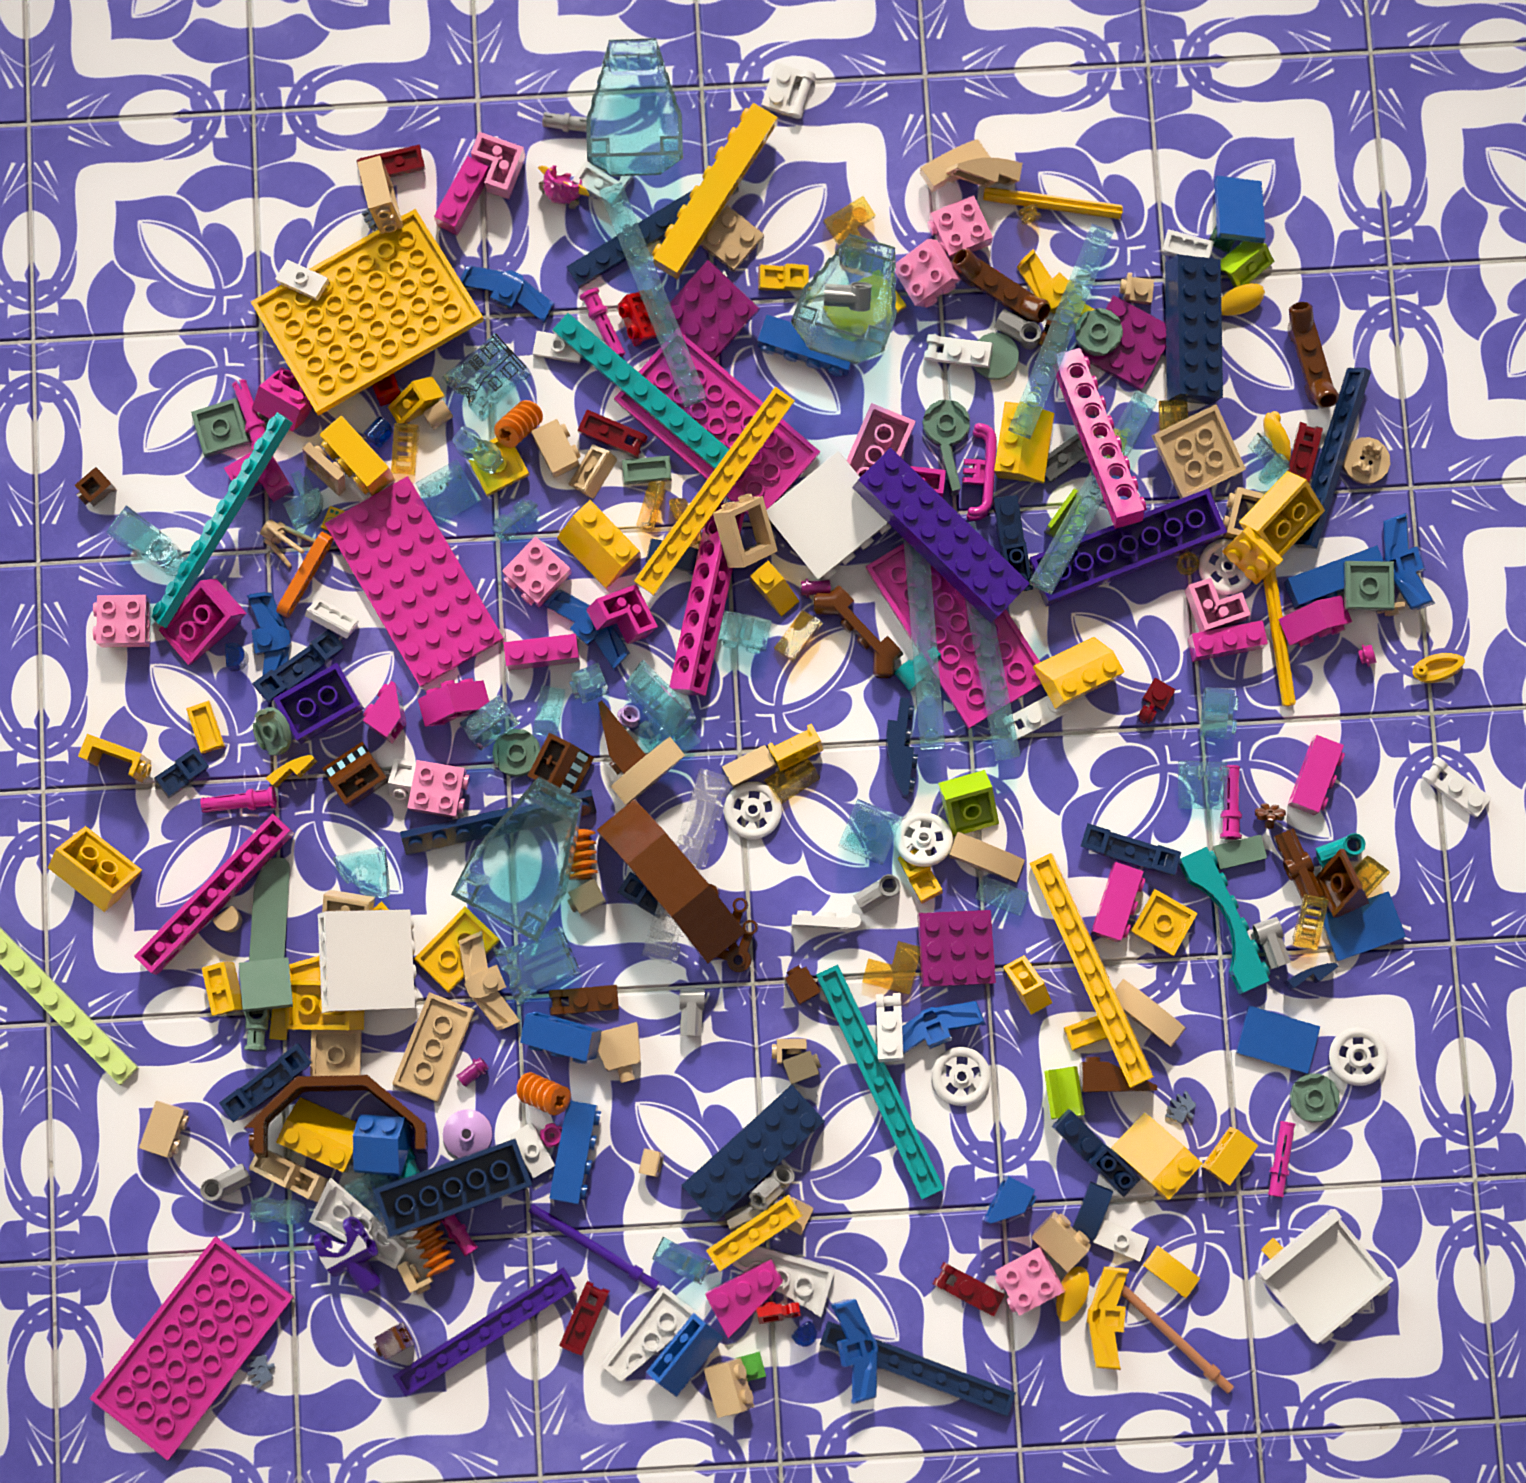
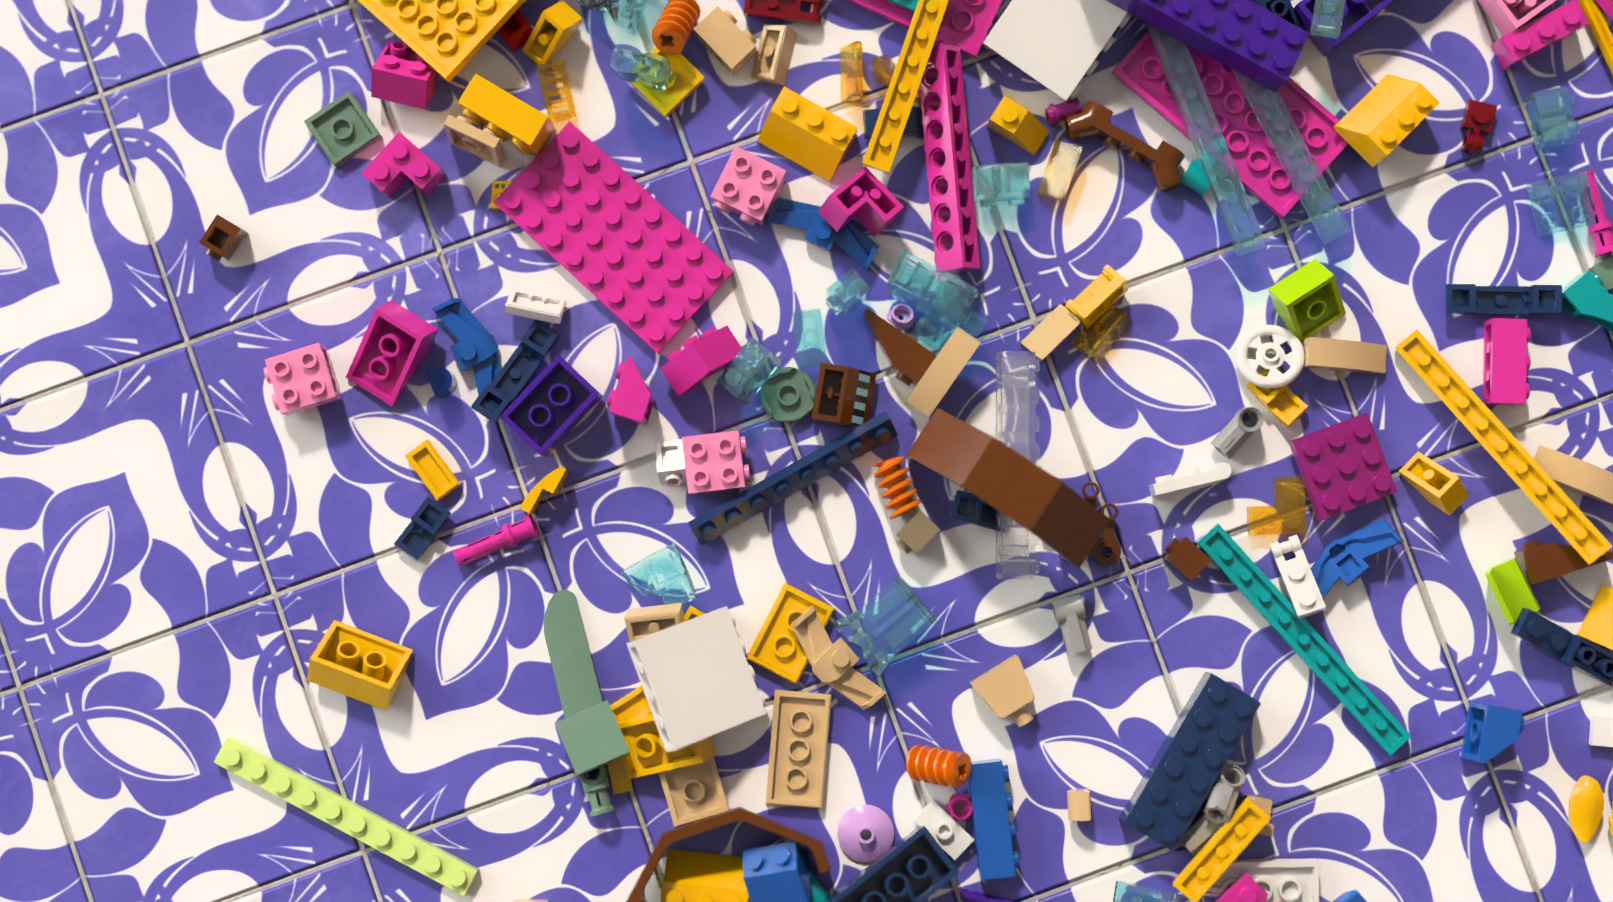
camera: 10 degrees left, 5 degrees up
yellow panel [78,734,152,783] -> none
clear light blue piece [106,505,187,576] -> none
dark pink brick [134,814,295,975] -> none
teal plate [151,412,293,628] -> none
yellow hinge [201,962,243,1016] -> none
tan brick [213,906,242,933] -> none
dark blue slope [219,1043,313,1123] -> none
dark pink pin [232,379,266,450] -> none
sand green tile [253,707,291,756] -> none
tan plant [260,519,316,568] -> none
orange beam [276,532,334,618] -> none
clear light blue brick [283,470,324,530] -> none
reddish brown slope [322,741,389,808] -> none
clear blue brick [363,416,394,449] -> none
clear light blue hinge [415,459,480,524] -> none
tan brick [423,400,453,430] -> none
clear light blue windscreen [451,777,583,942] -> none
magenta pin [456,1057,489,1087] -> none
clear light blue hinge [491,499,540,542] -> none
dark pink brick [503,634,580,671] -> none
blue brick [520,1012,602,1064] -> none
reddish brown plate [548,985,619,1015] -> none
sand green tile [622,456,672,485] -> none
tan window [713,494,777,568] -> none
white plate [724,782,782,839] -> none
tan bracket [772,1039,807,1064] -> none
dark tan brick [782,1050,822,1084] -> none
clear light blue brick [838,798,903,865] -> none
dark blue slope [886,697,918,798] -> none
white plate [932,1047,991,1106] -> none
dark red plate [932,1262,1005,1317] -> none
clear light blue plate [974,875,1029,916] -> none
bright pink brick [995,1247,1065,1316] -> none
white plate [1000,696,1071,742] -> none
tan brick [1031,1211,1091,1272] -> none
yellow tile [1064,1015,1107,1051] -> none
dark blue slope [1072,1181,1113,1240] -> none
yellow plate [1130,889,1198,956] -> none

